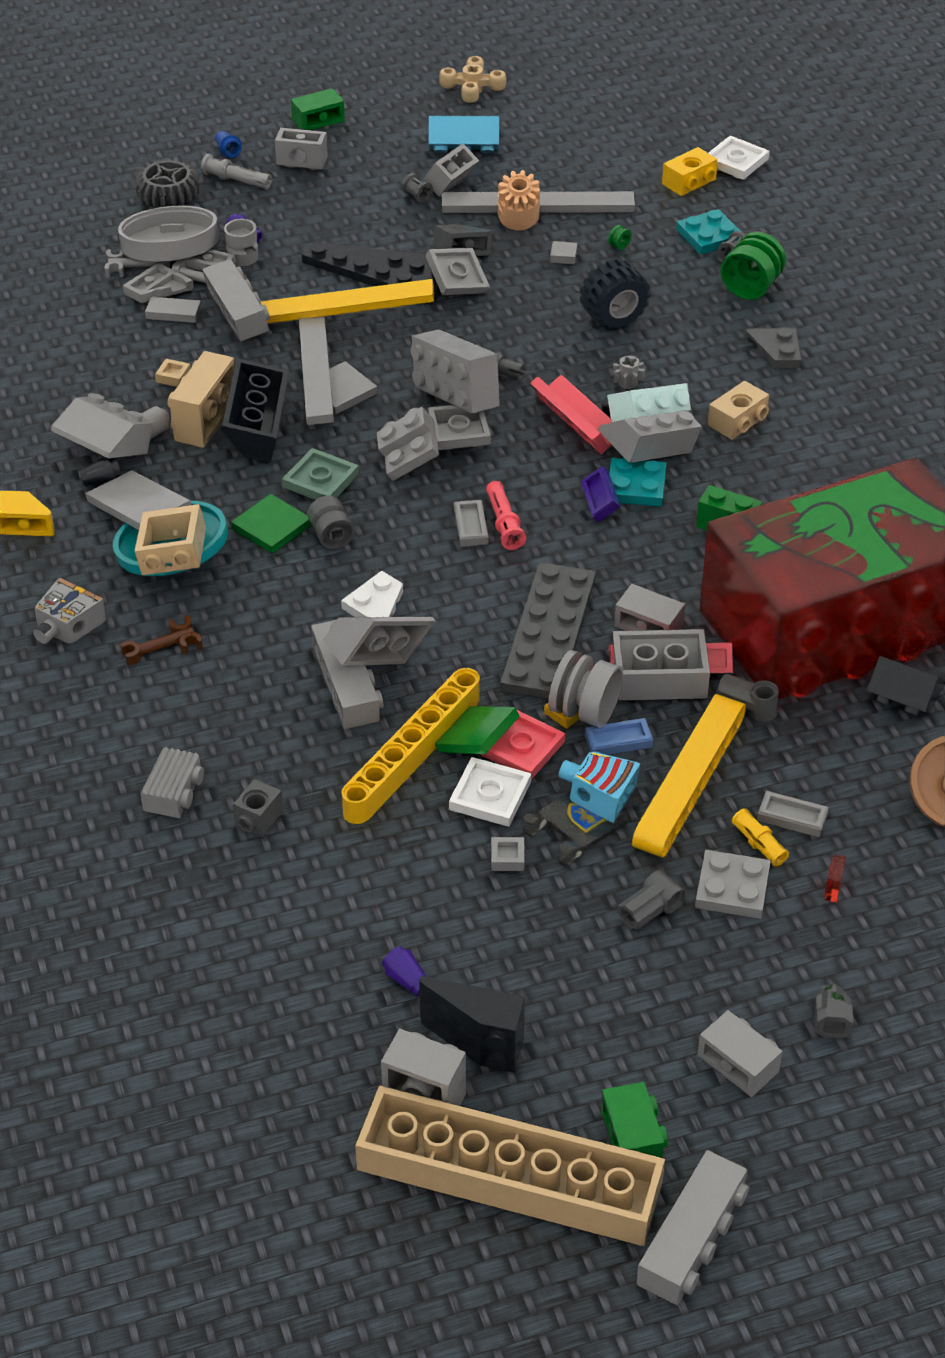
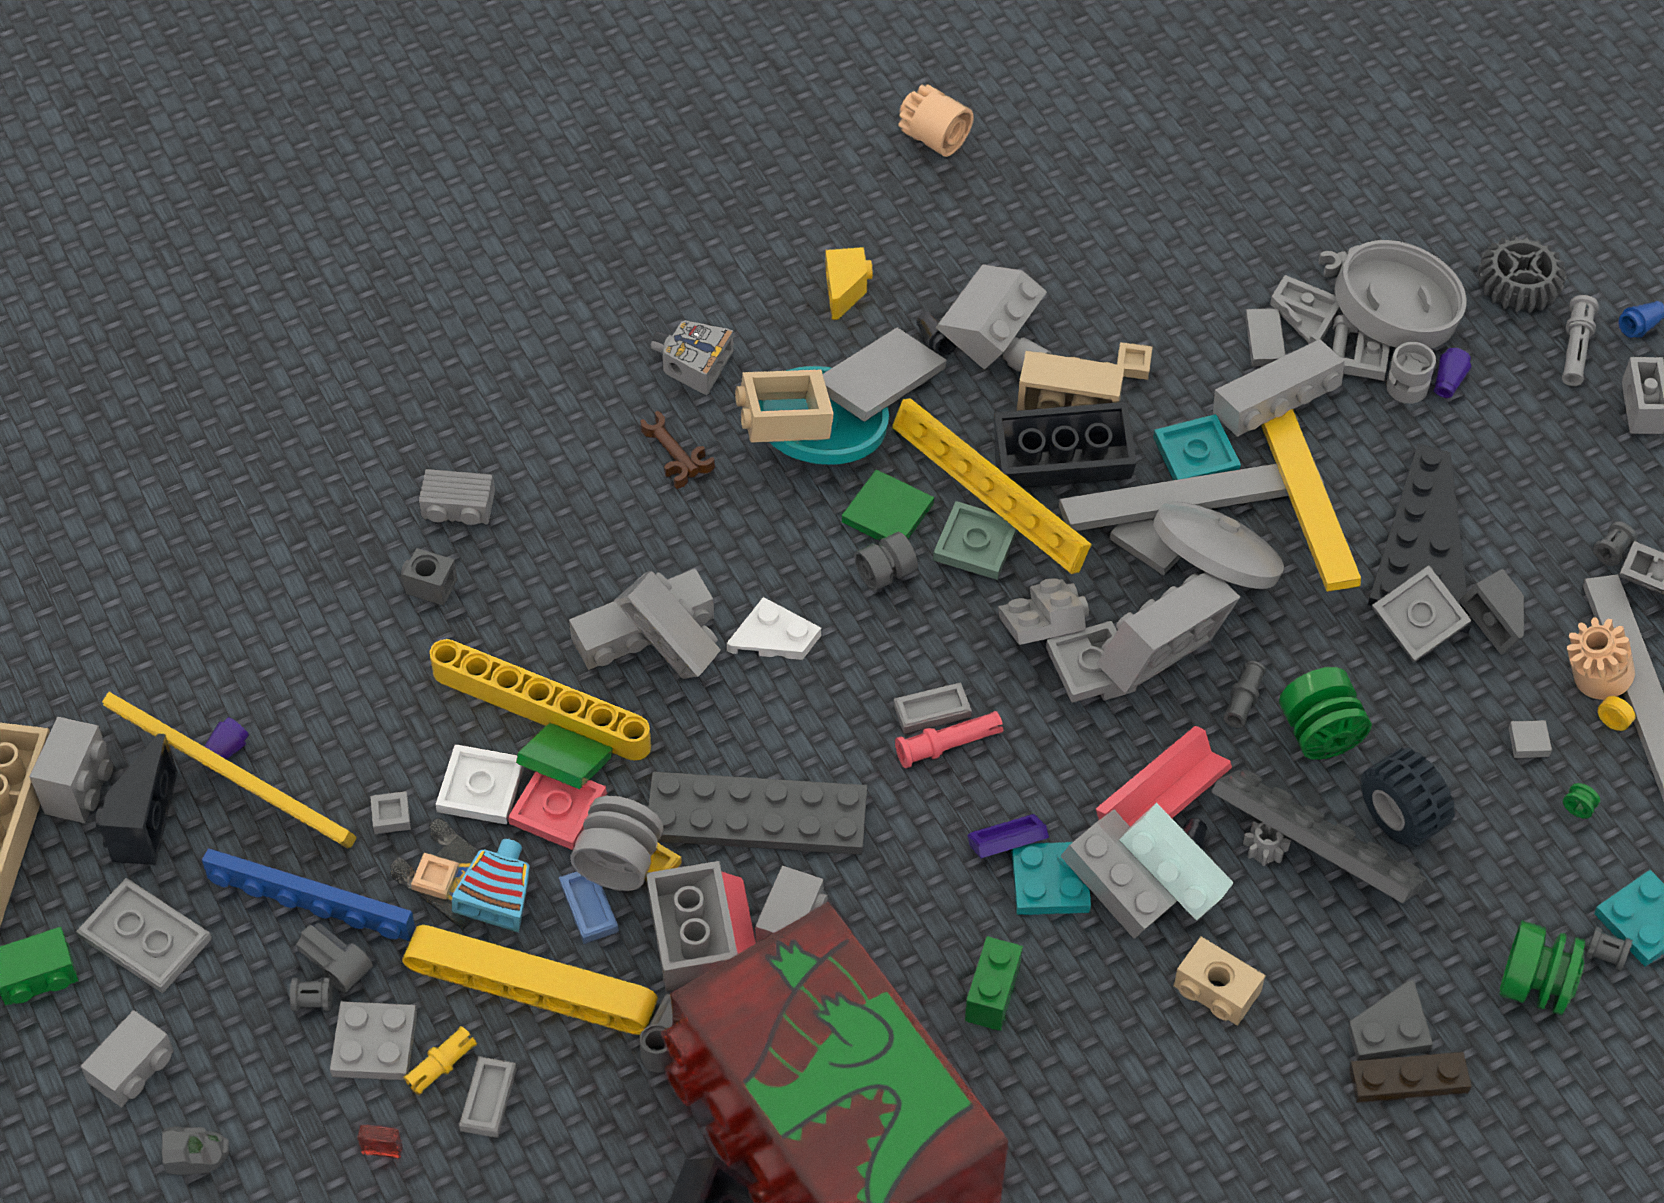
camera: 80 degrees right, 10 degrees up
none -> light grey tile [76,878,212,993]
none -> yellow tile [102,692,357,849]
none -> blue plate [202,848,416,941]
none -> dark grey bush [290,978,333,1011]
none -> light nougat tile [411,853,459,900]
none -> yellow tile [892,398,1091,574]
none -> teal plate [1153,414,1241,480]
none -> light grey dish [1153,502,1284,589]
none -> dark grey plate [1211,770,1427,903]
none -> green wheel [1279,667,1372,760]
none -> dark brown plate [1349,1052,1472,1103]
none -> yellow tile [1597,696,1635,731]

